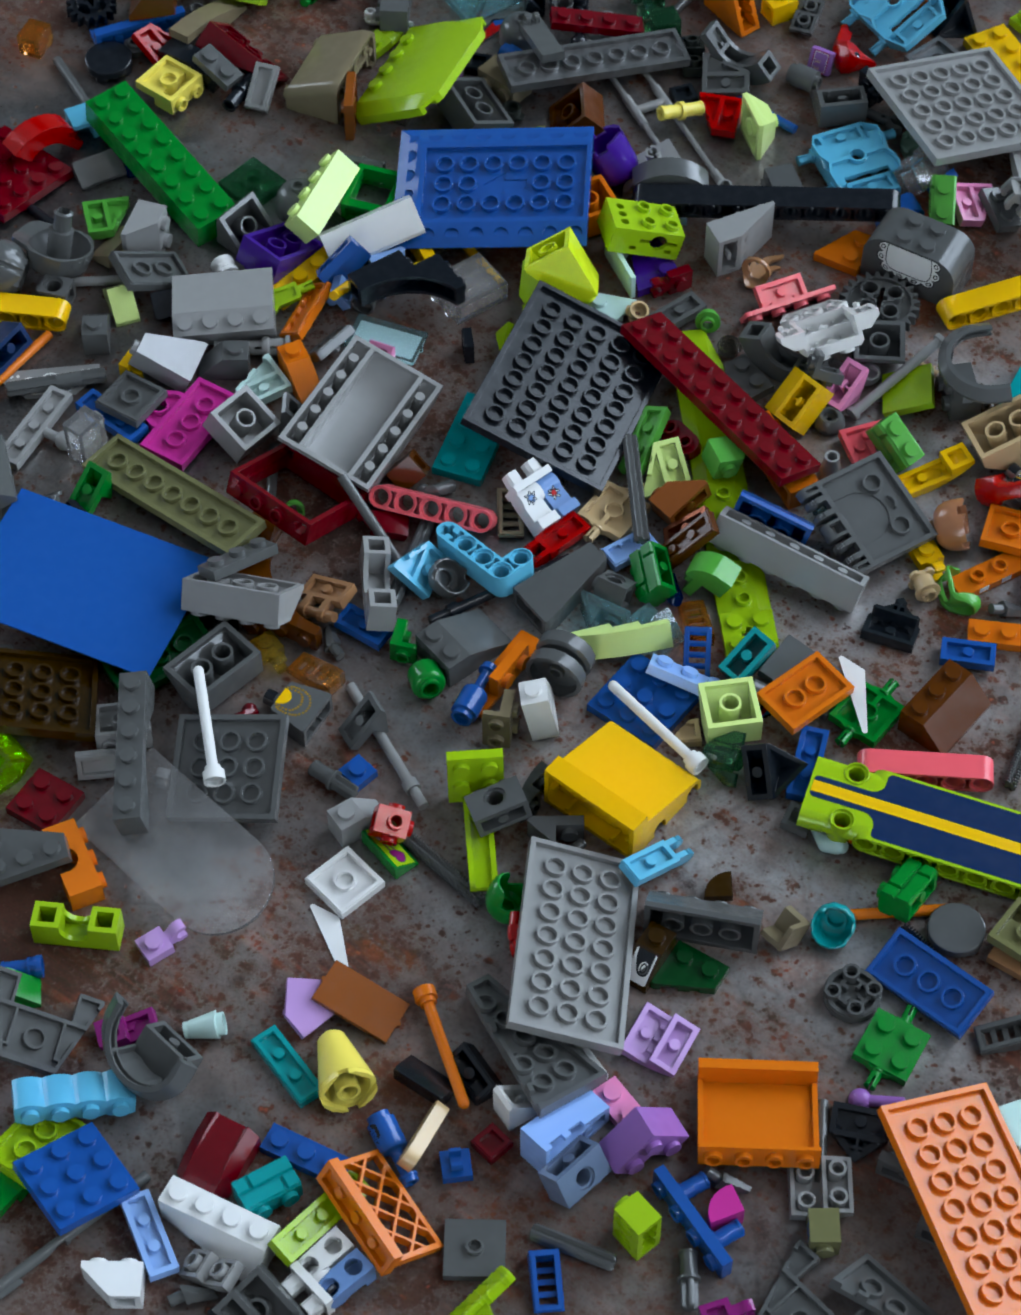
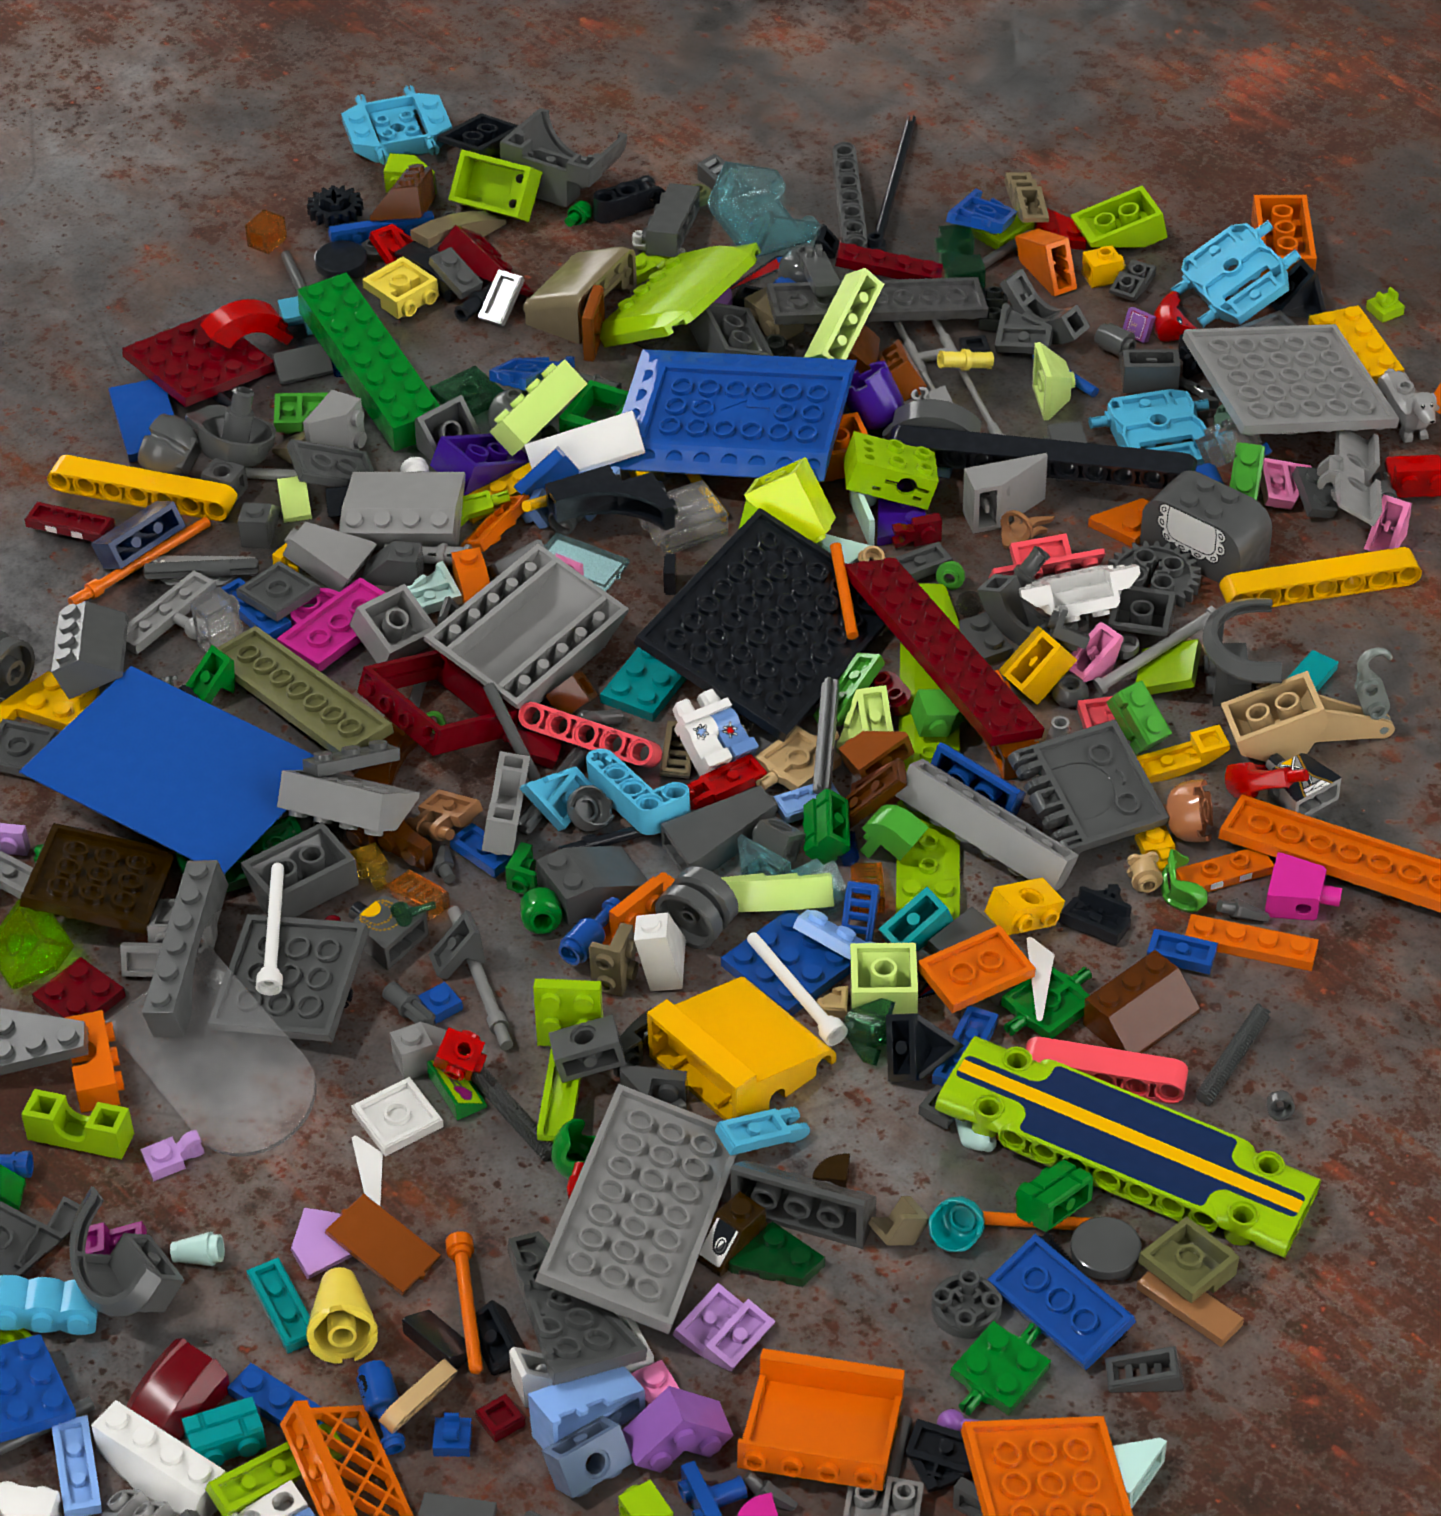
camera: 10 degrees right, 10 degrees down
red wing [699,92,742,139] -> none
none -> clear green hand [390,901,436,927]
none -> blue wing [489,356,575,390]
none -> yellowish green brick [804,268,884,359]
none -> orange bar [830,542,859,640]
none -> dark orange slope [878,339,927,402]
none -> yellow brick [984,877,1065,935]
none -> dark grey pin [1012,546,1050,587]

